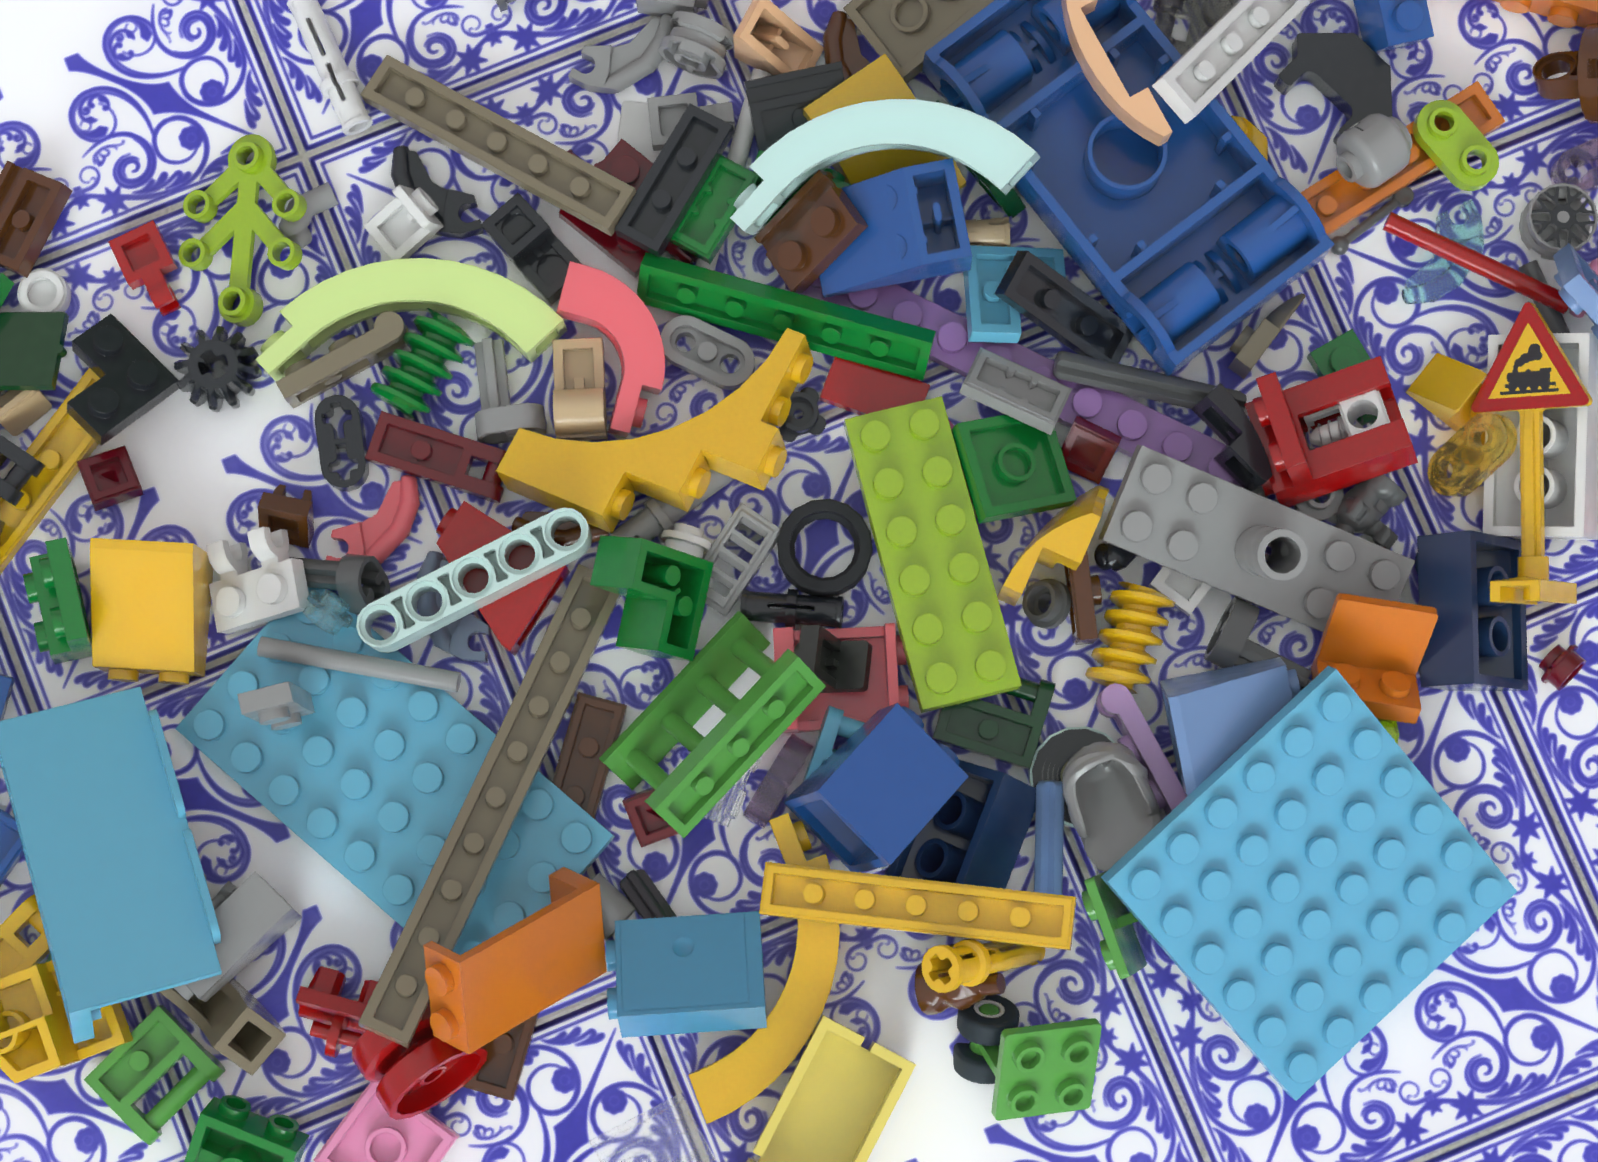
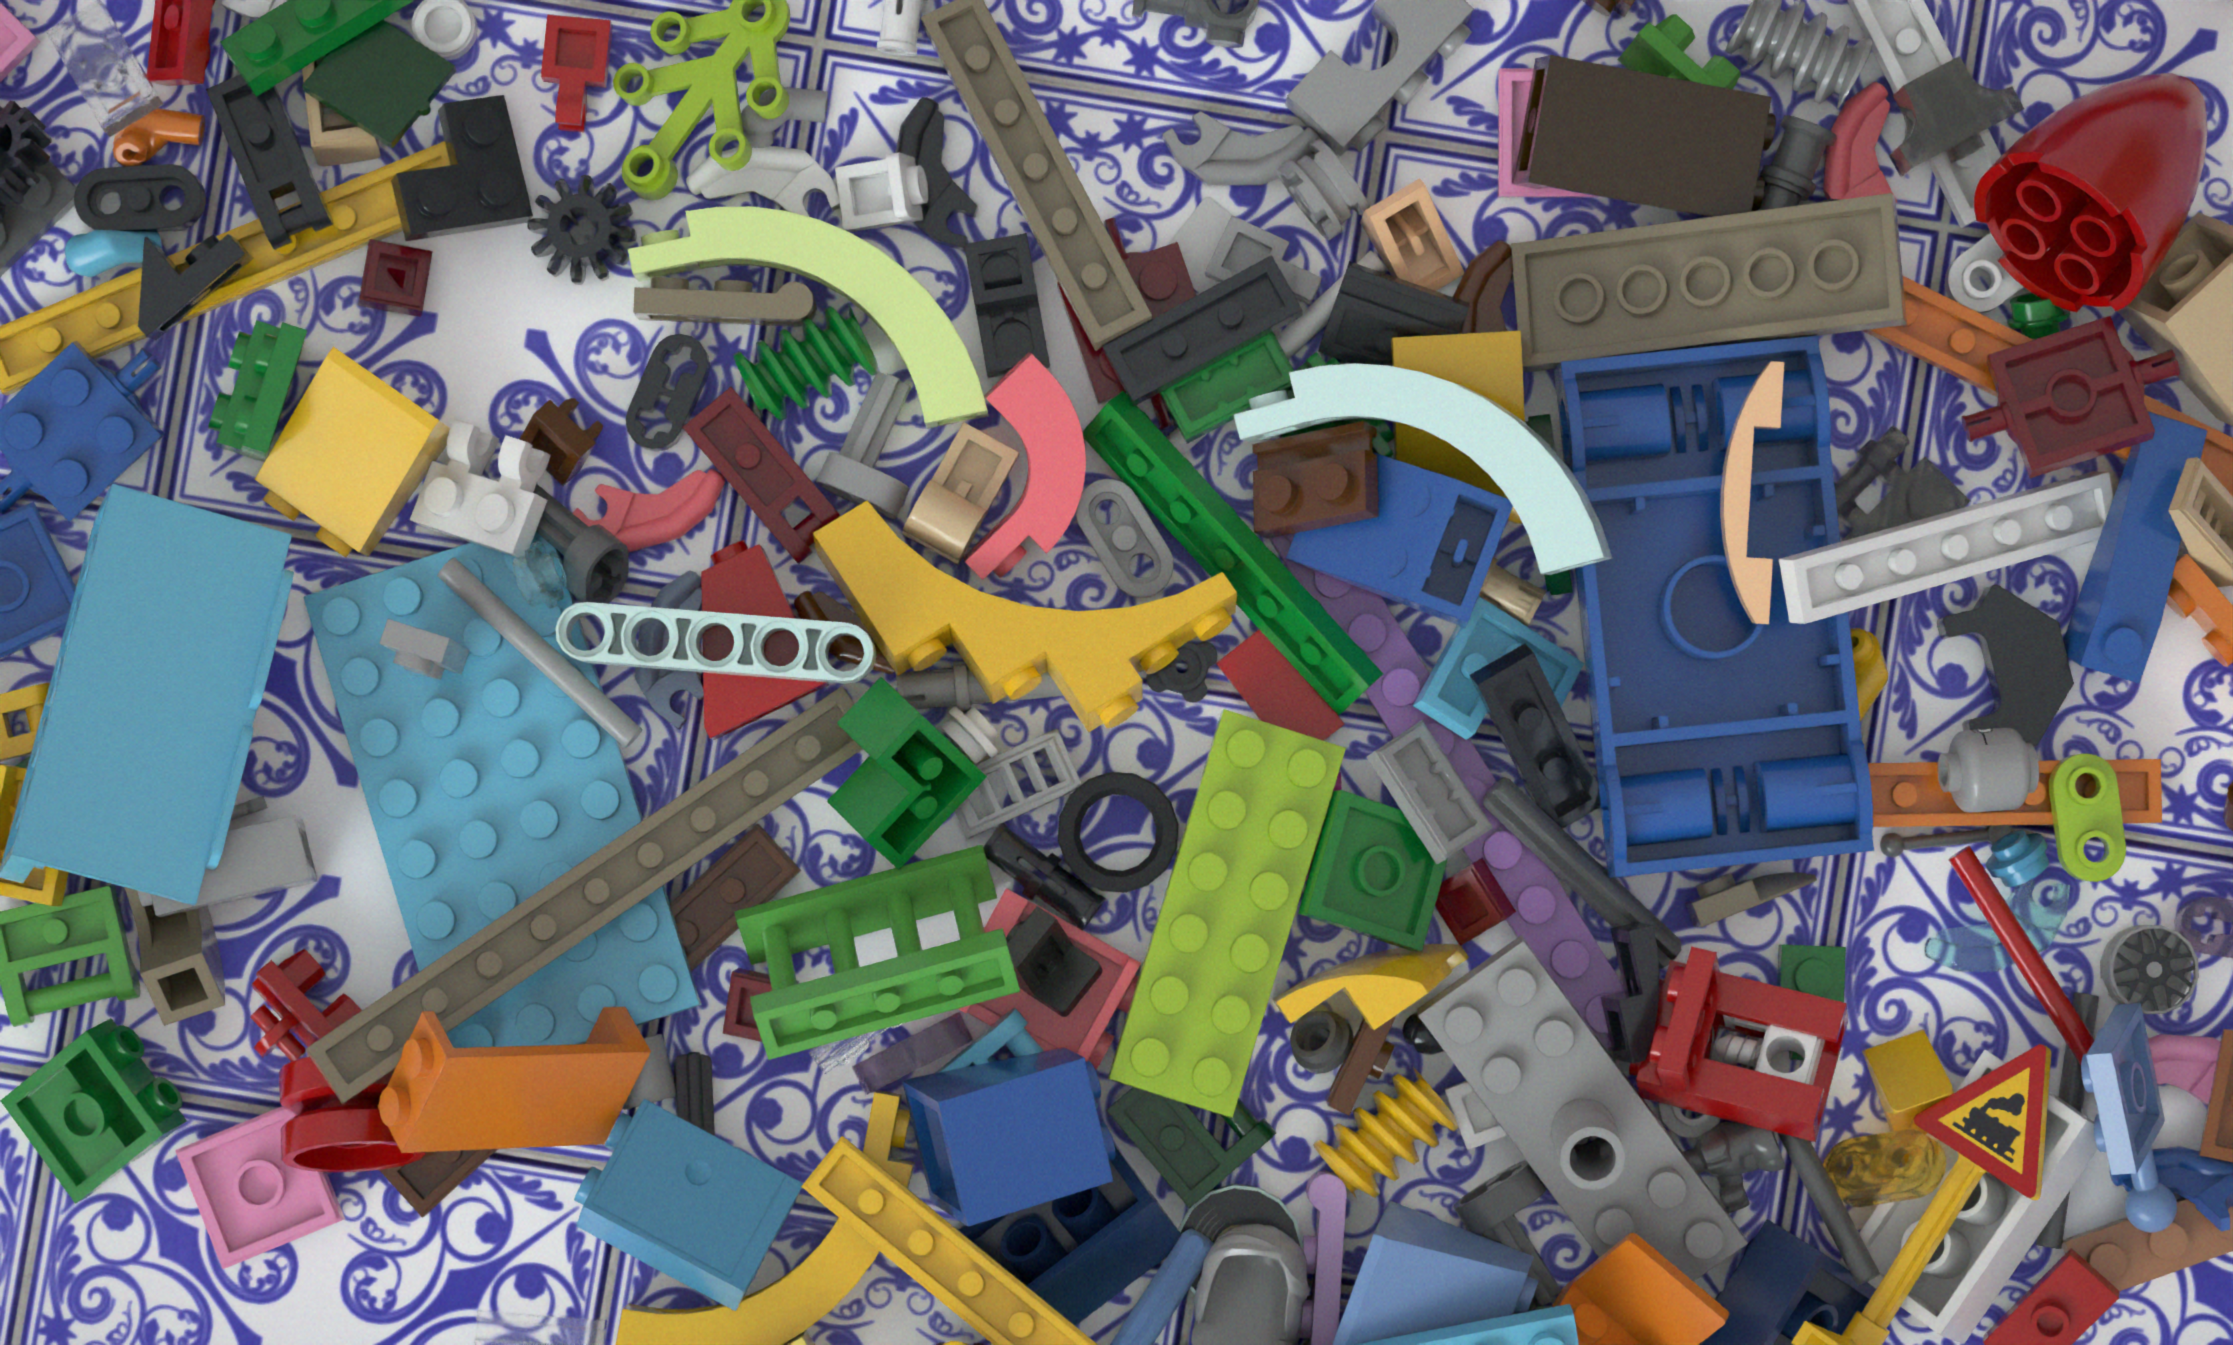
camera: 30 degrees right, 5 degrees up
none -> white piece [686,146,840,217]
none -> dark grey bar [1741,1064,1880,1286]
none -> dark azure plate [1986,830,2049,887]

